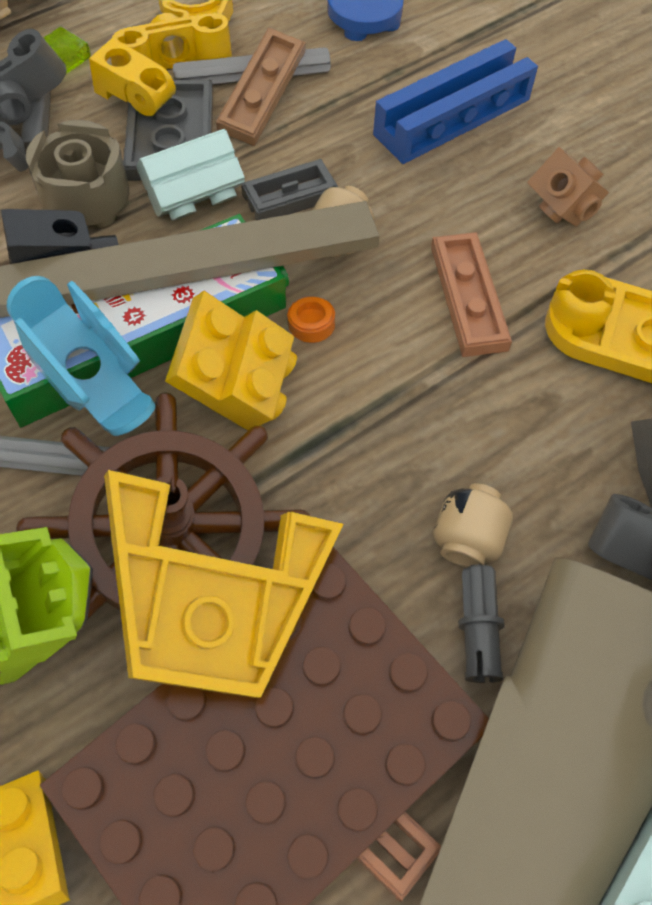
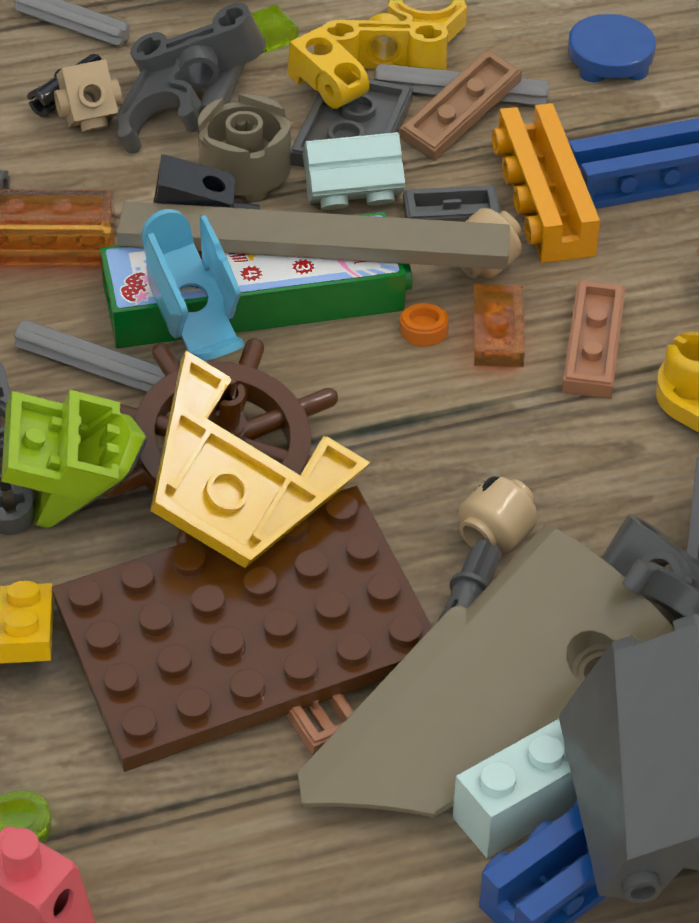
camera: 20 degrees right, 15 degrees down
yellow plate [165,290,297,430] -> none
none -> clear orange plate [473,284,525,367]
none -> light orange brick [492,103,600,263]

